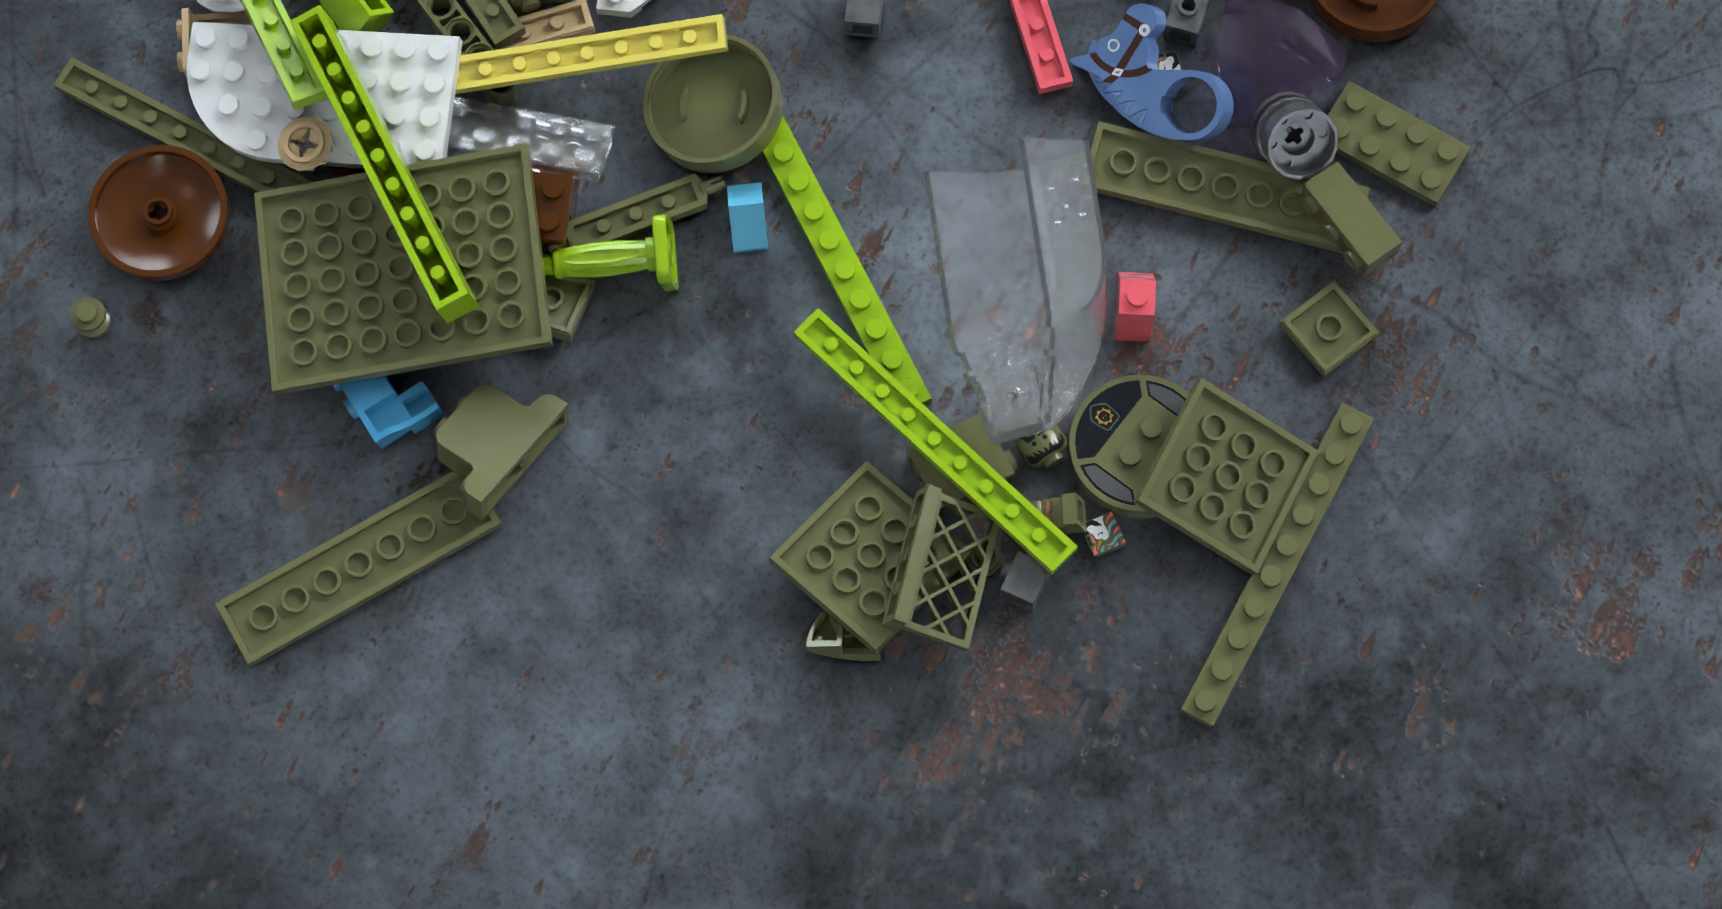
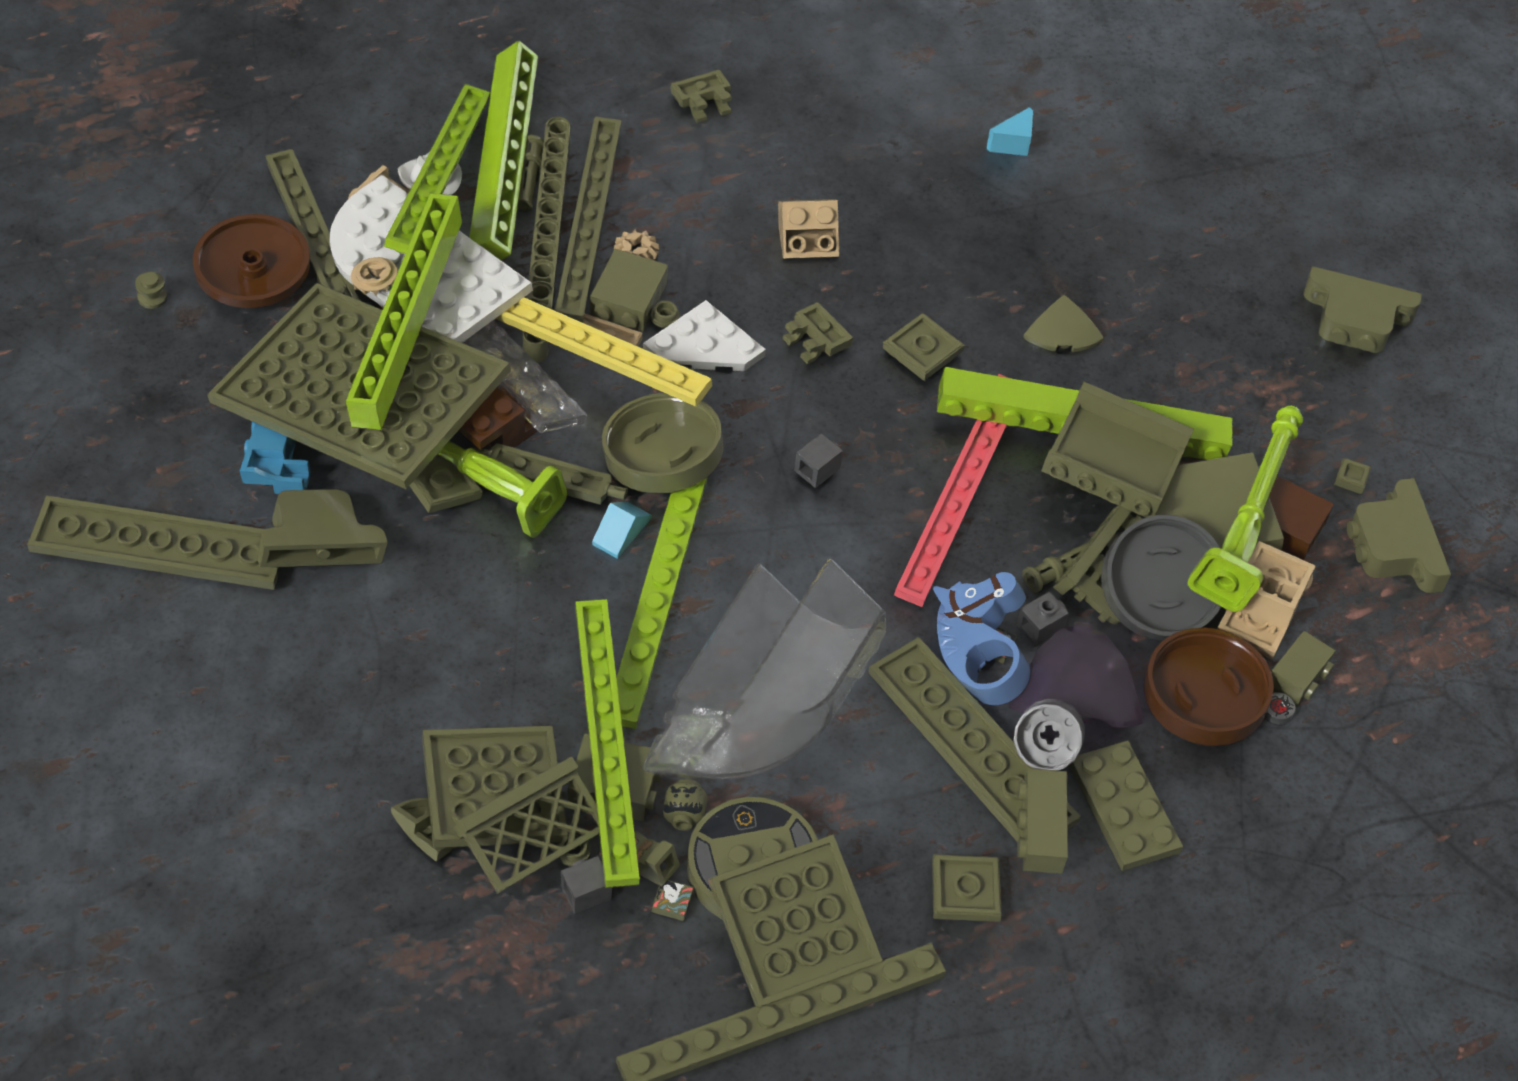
camera: 30 degrees right, 20 degrees down
coral slope [1114,272,1156,342] -> none

